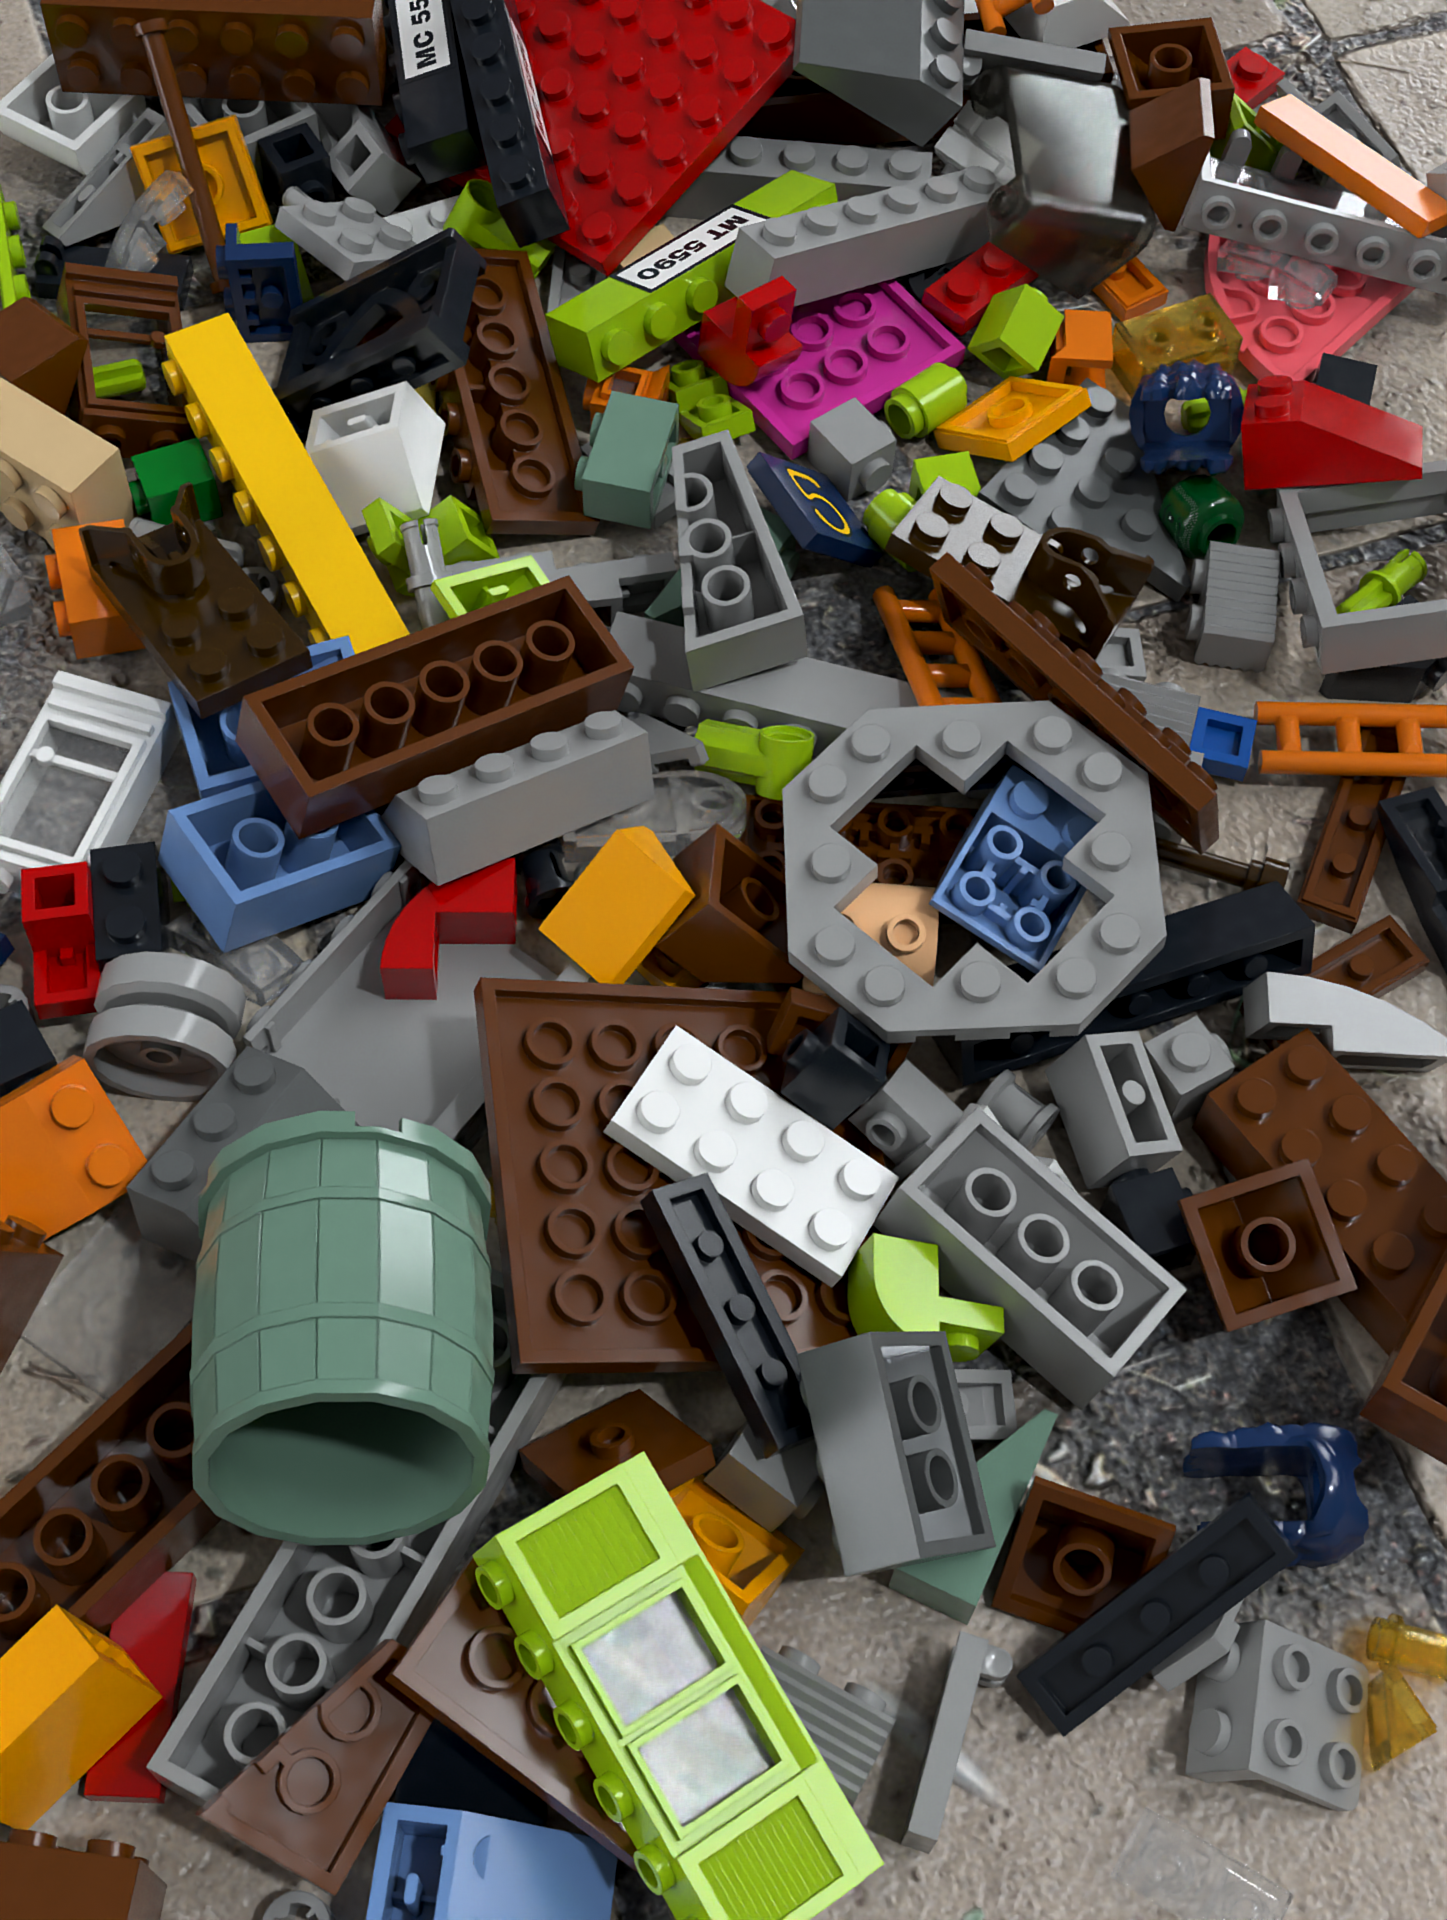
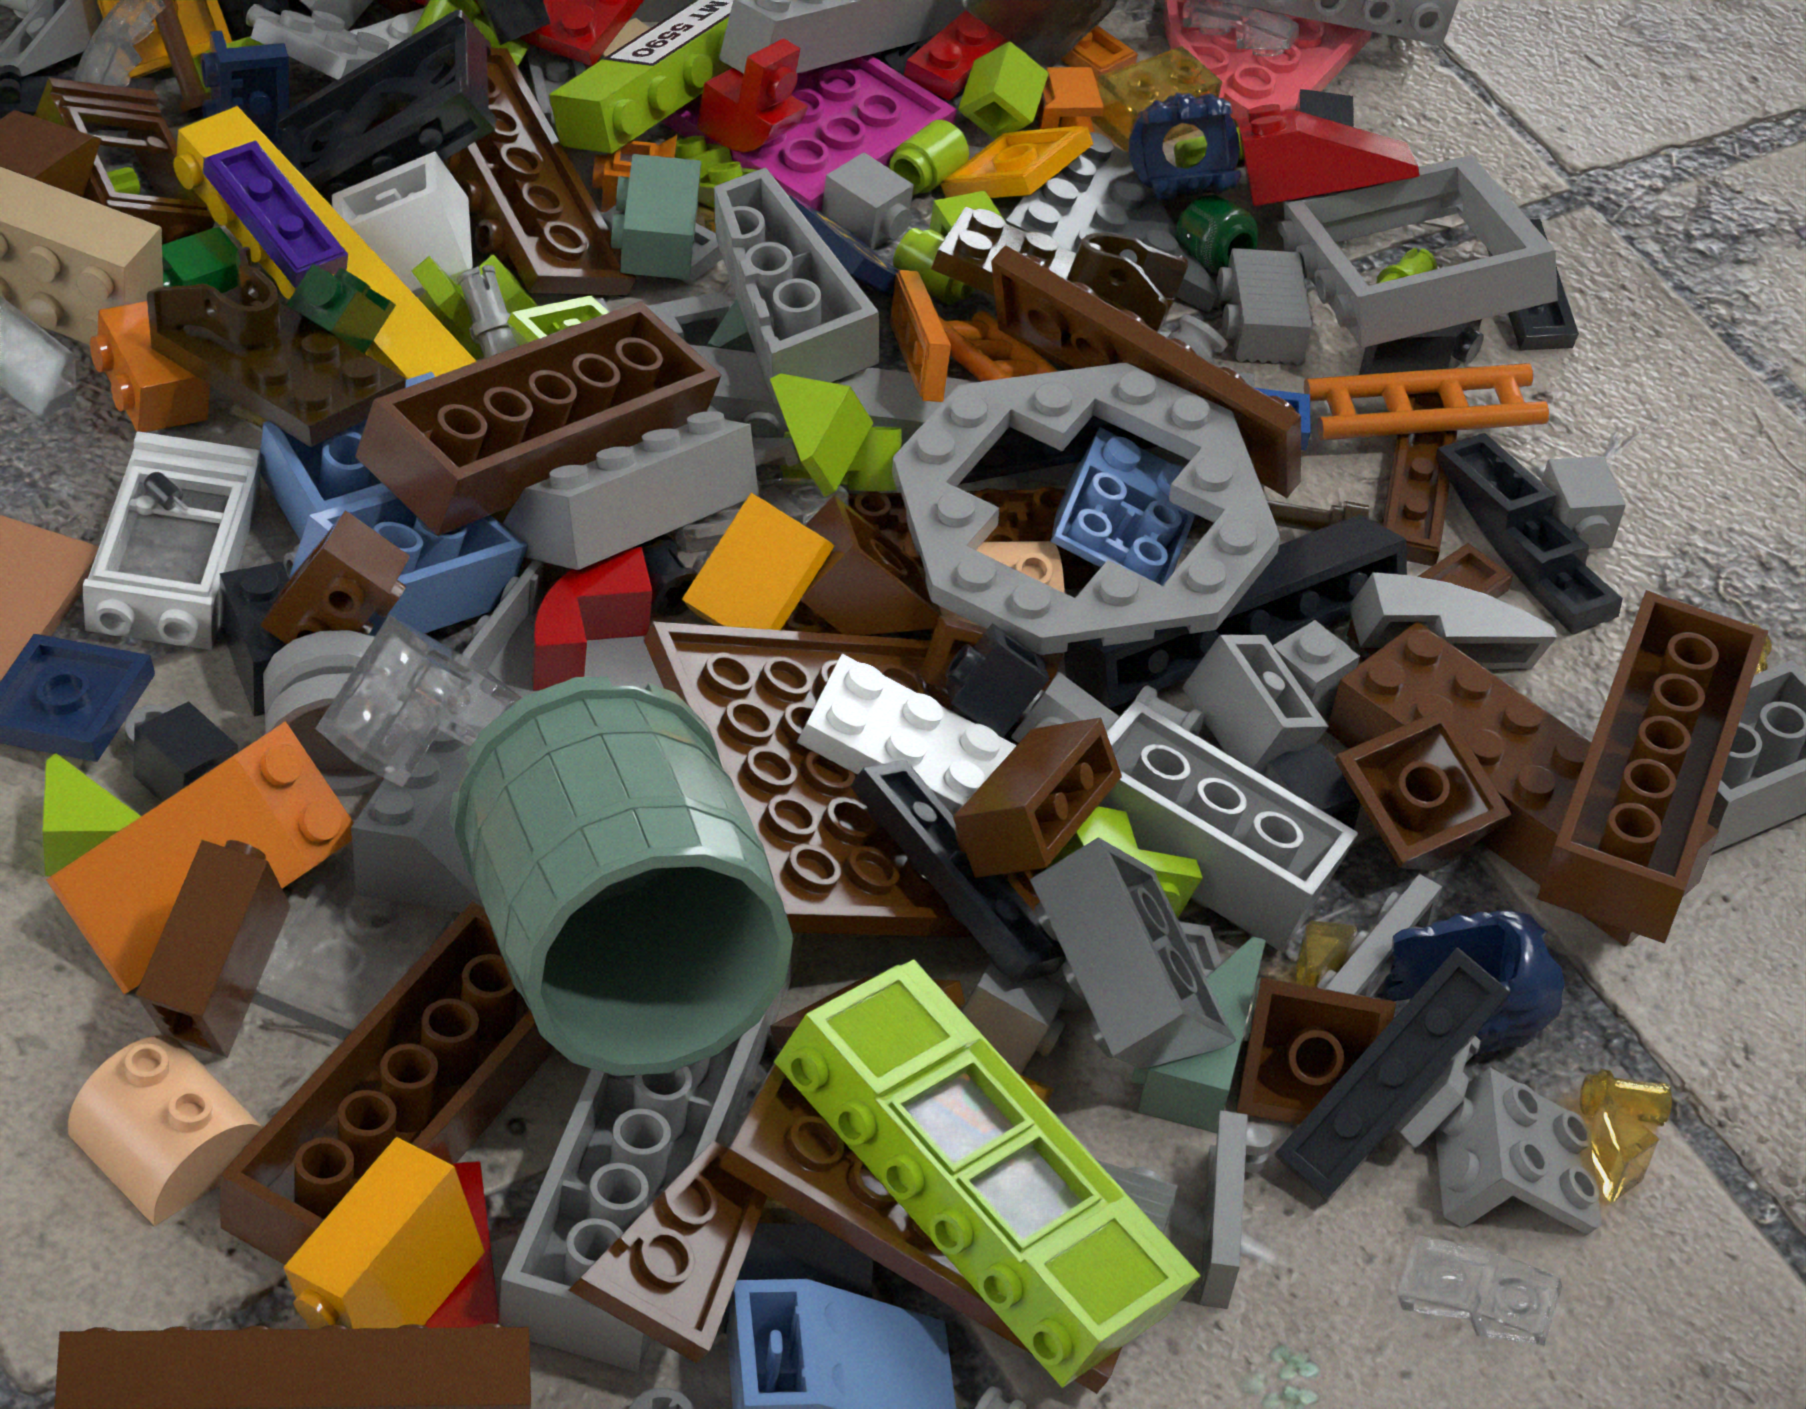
camera: 15 degrees left, 15 degrees down
red brick [21,861,101,1020] -> none
none -> black piece [143,472,188,516]
none -> dark purple tile [203,140,348,288]
none -> reddish brown brick [260,510,410,644]
none -> dark green brick [286,264,396,354]
none -> clear brick [315,615,522,787]
none -> lime slope [770,373,873,497]
none -> orange tile [890,270,951,402]
none -> reddish brown brick [953,717,1122,878]
none -> light grey bush [1167,314,1227,364]
none -> clear yellow slope [1296,920,1357,987]
none -> light grey plate [1317,874,1442,998]

